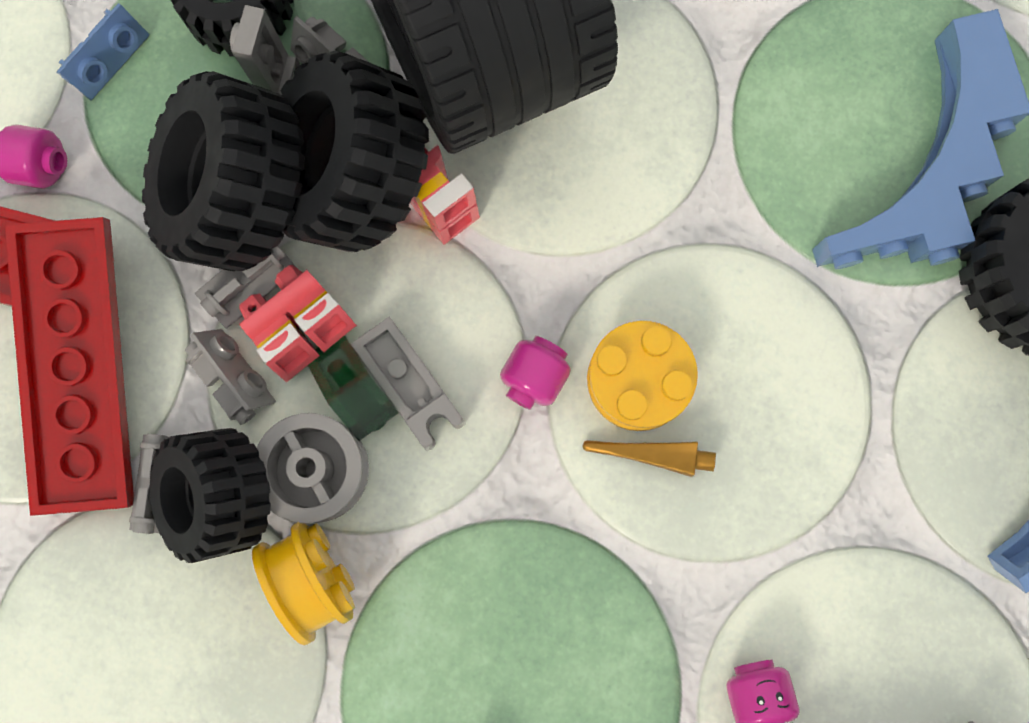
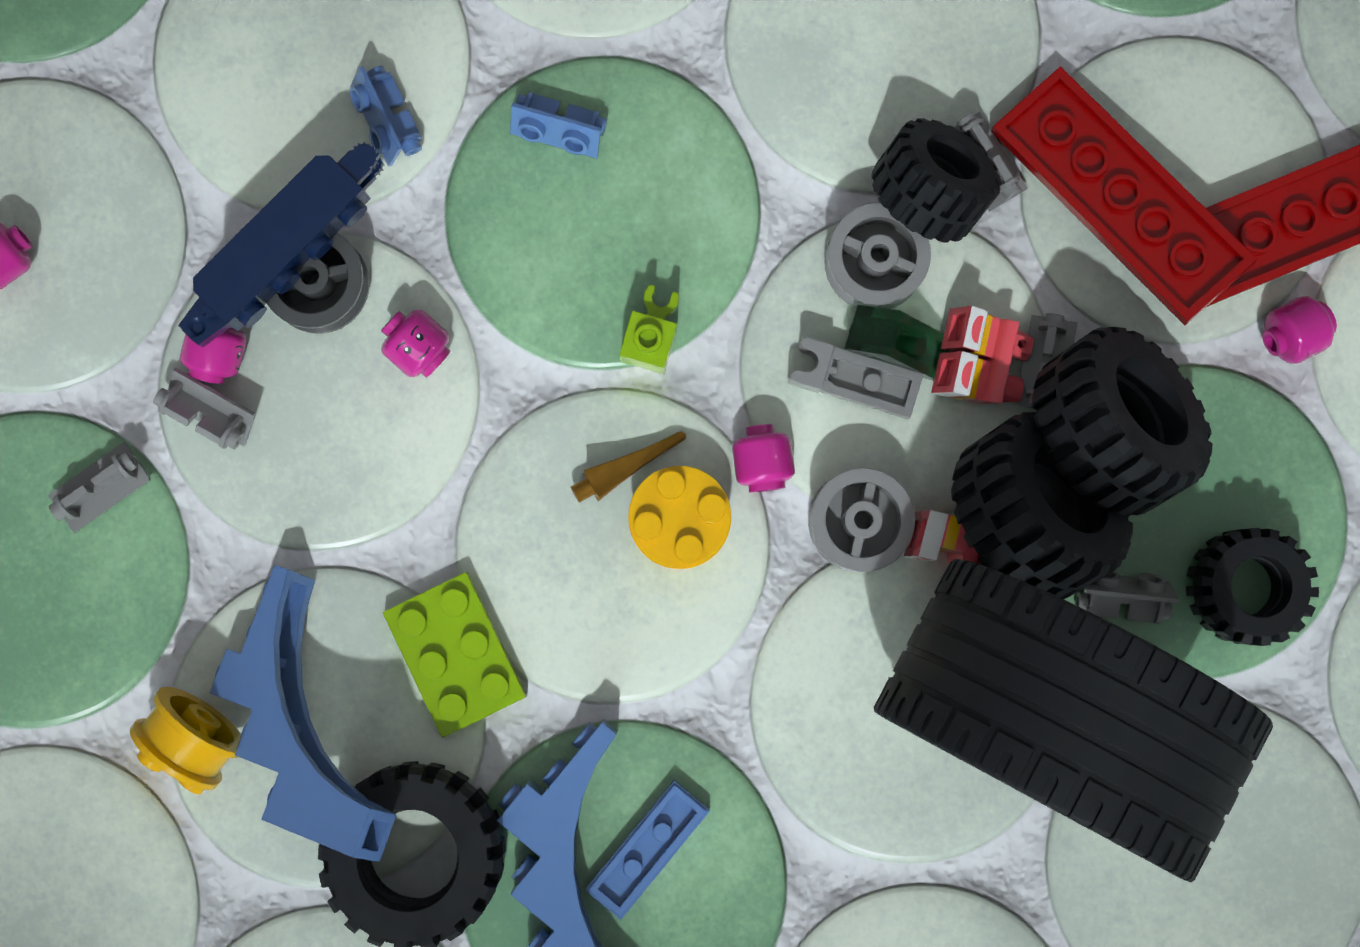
camera: 135 degrees right, 5 degrees up
medium blue hinge [56,3,150,100] -> none
light grey hinge [185,329,276,425] -> none
light grey plate [230,5,300,95] -> none
yellow wheel [252,522,355,646] -> none
none -> lime plate [382,572,527,738]
none -> medium blue tile [585,780,710,920]
none -> lime brick [619,285,679,374]
none -> light grey wheel [808,468,915,572]

